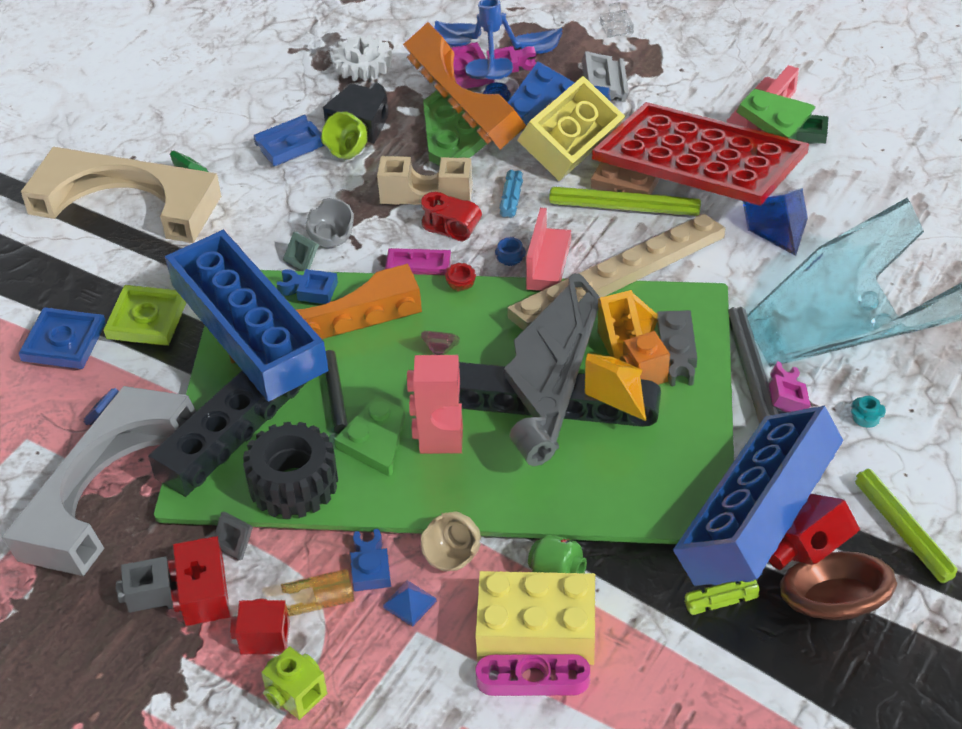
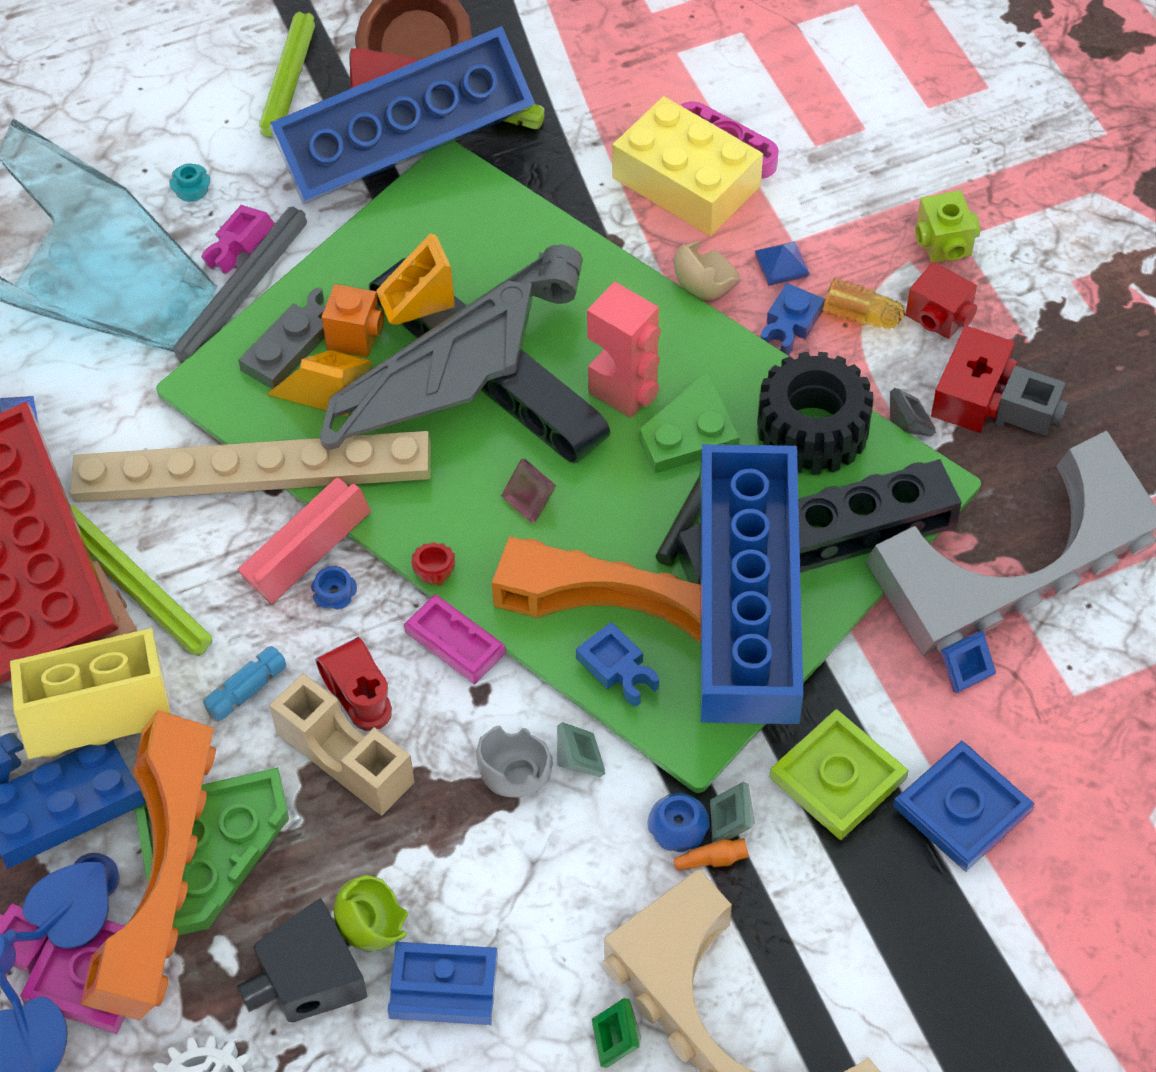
camera: 145 degrees left, 10 degrees up
bright green head [528,534,587,573] -> none

